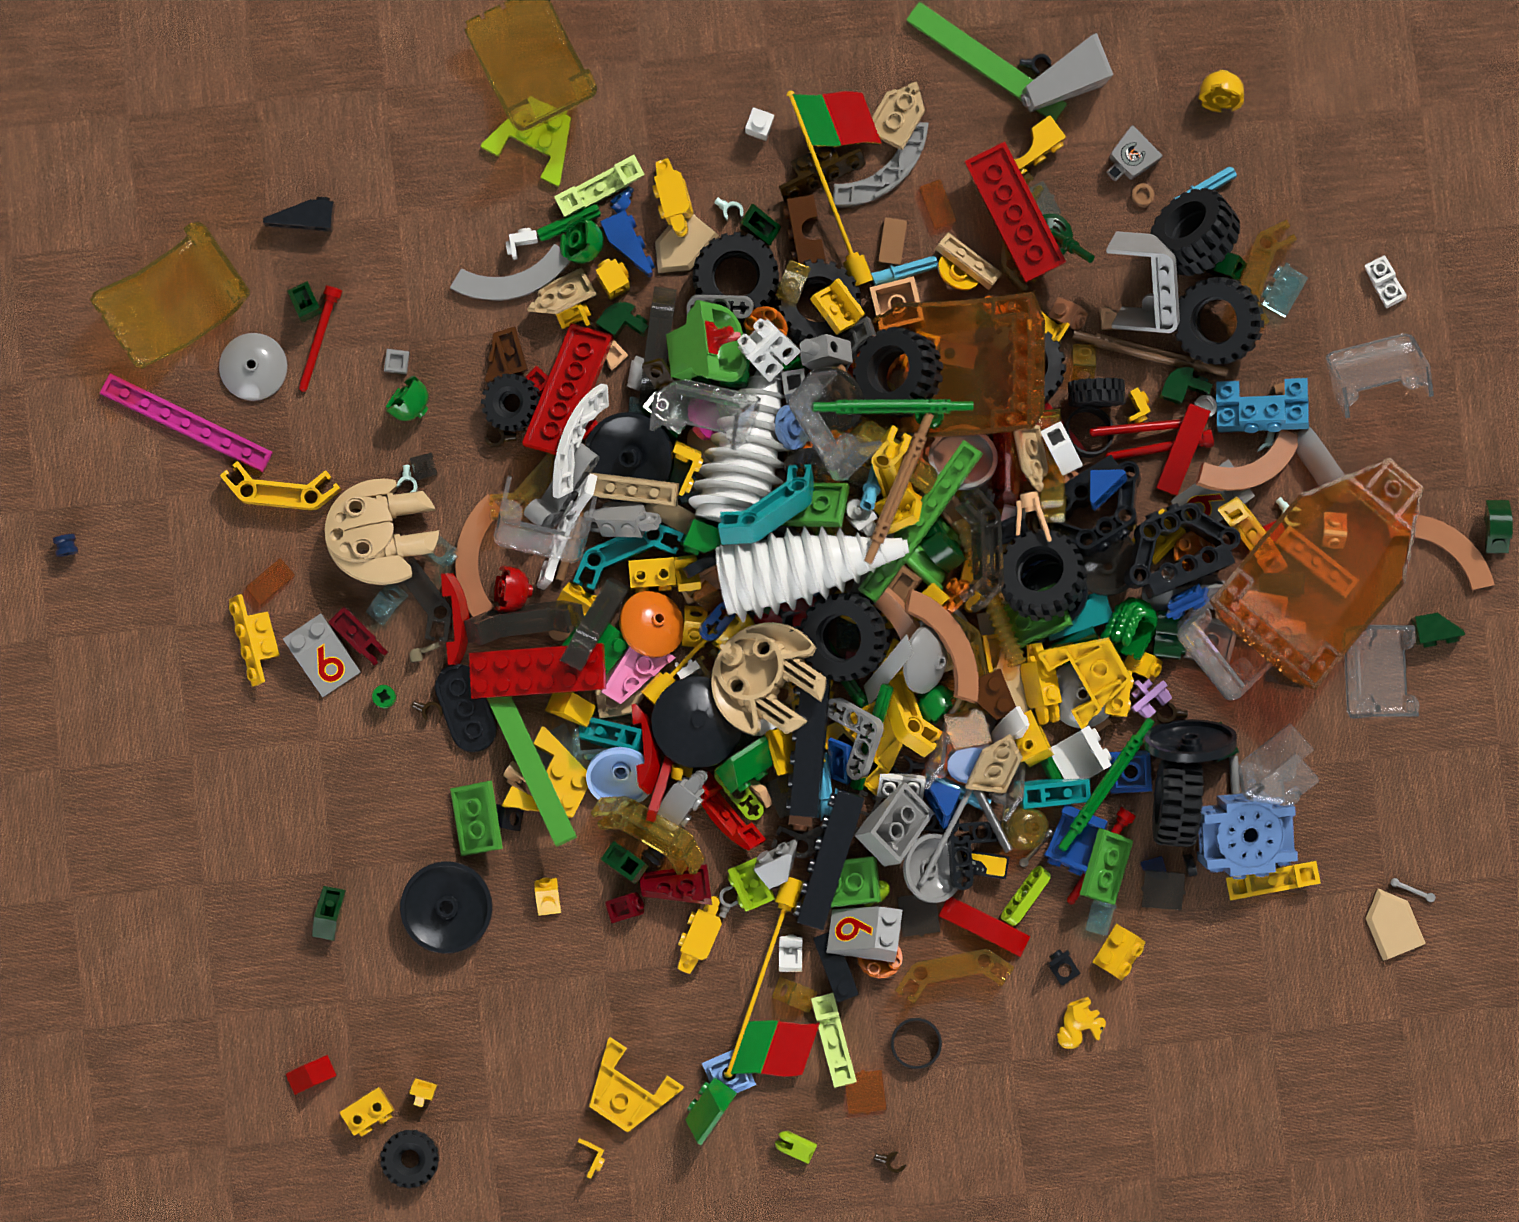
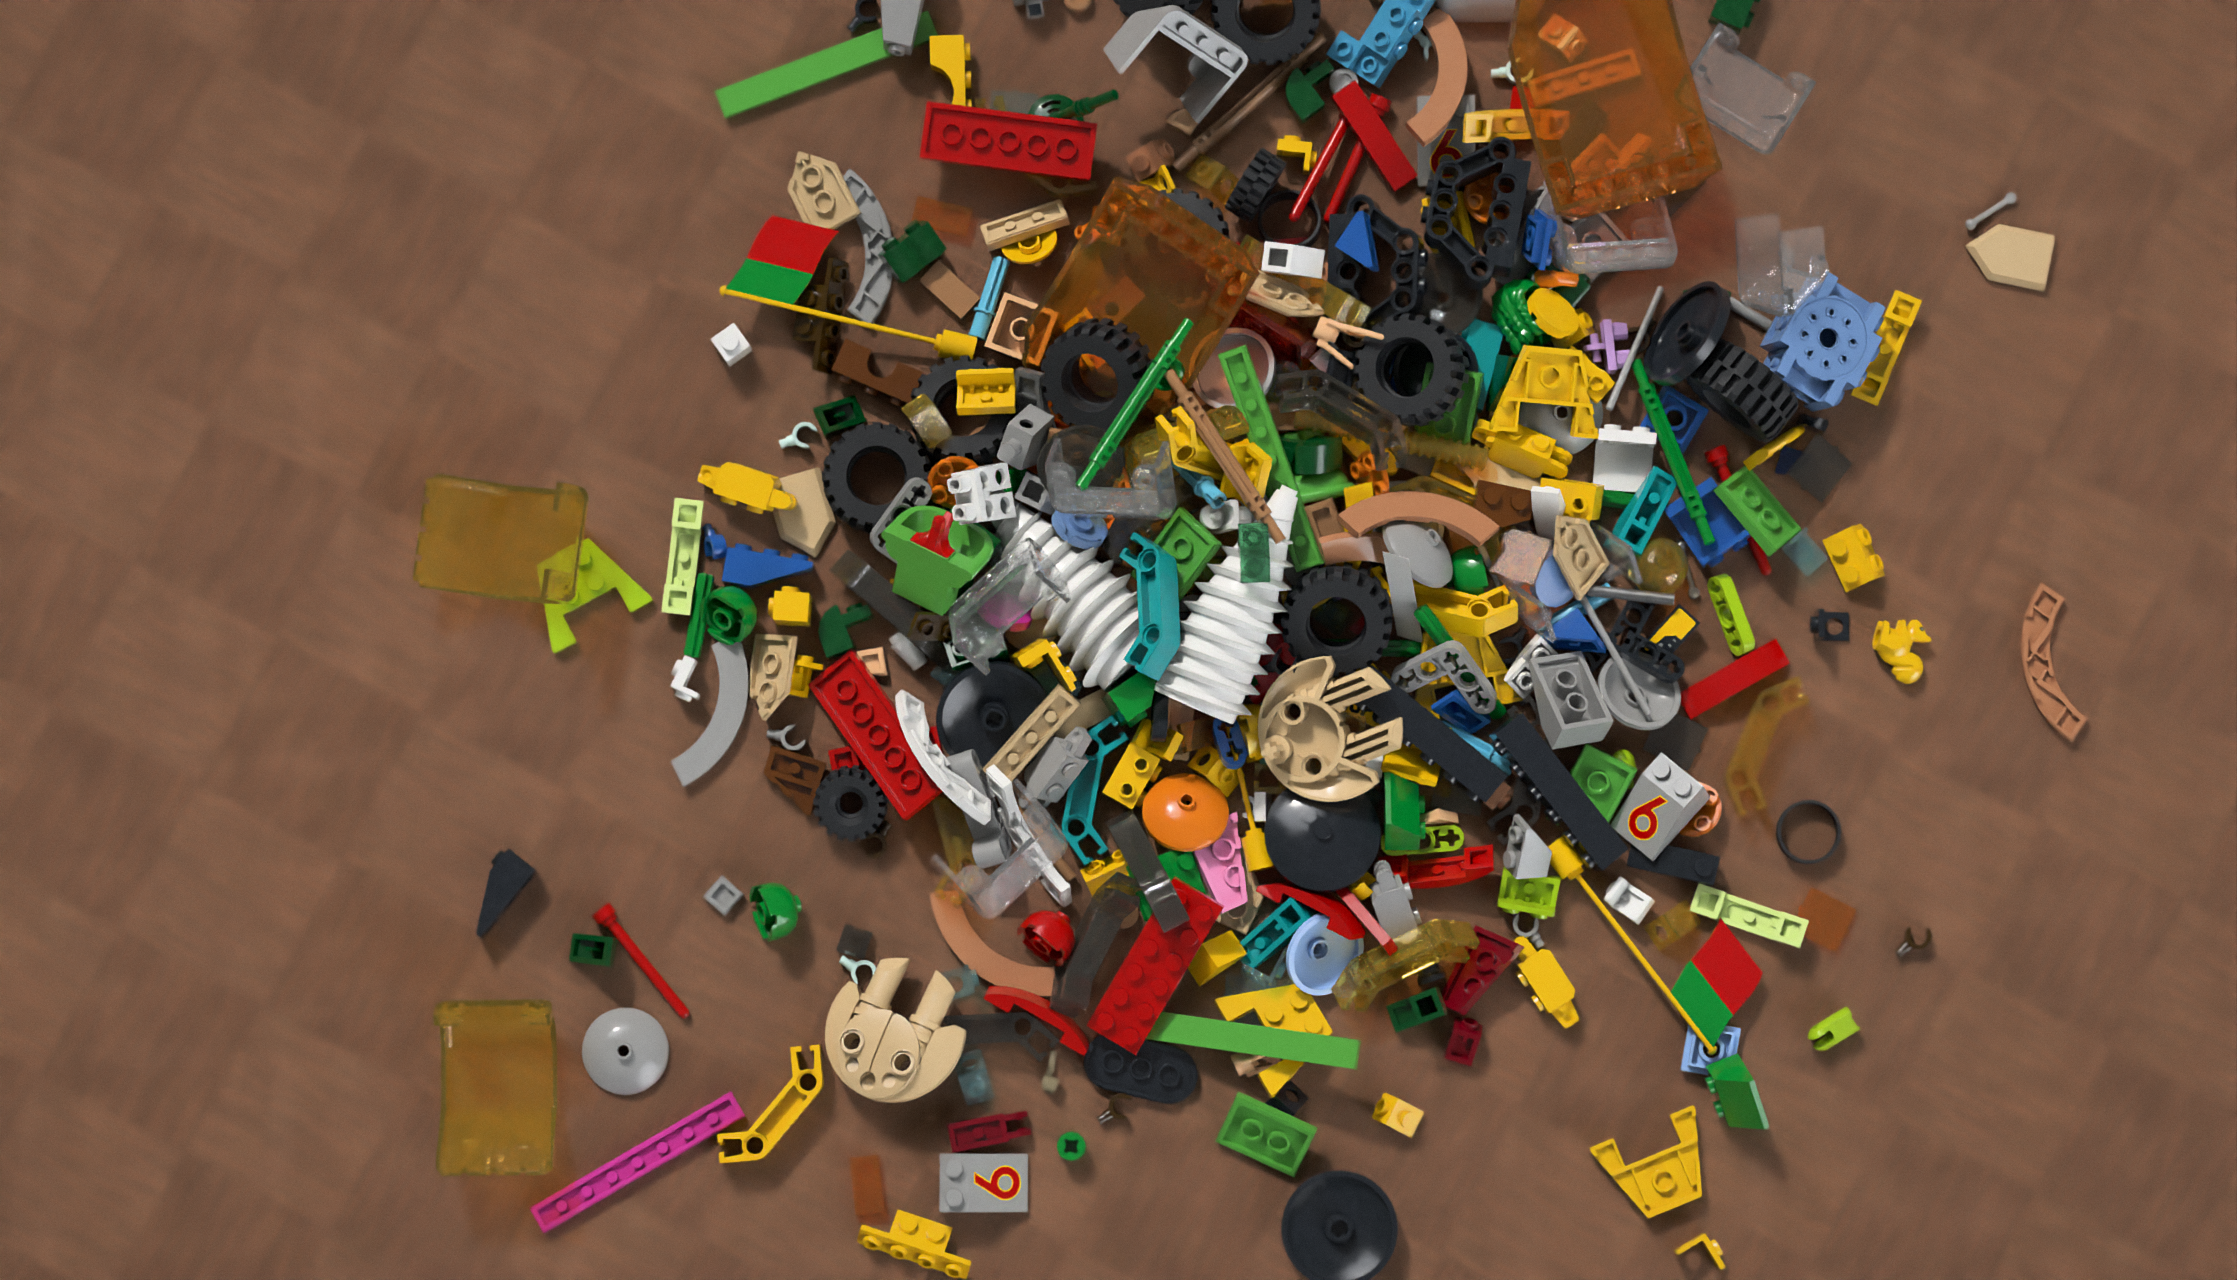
camera: 50 degrees left, 0 degrees up
none -> light grey piece [766,724,807,751]
none -> dark green brick [878,219,947,283]
none -> clear green slope [1238,523,1270,583]
none -> yellow tile [1527,288,1579,339]
none -> orange arm [1534,269,1579,288]
none -> light grey axle [1606,286,1664,411]
none -> yellow piece [1743,425,1805,471]
none -> nougat tile [2020,582,2088,743]

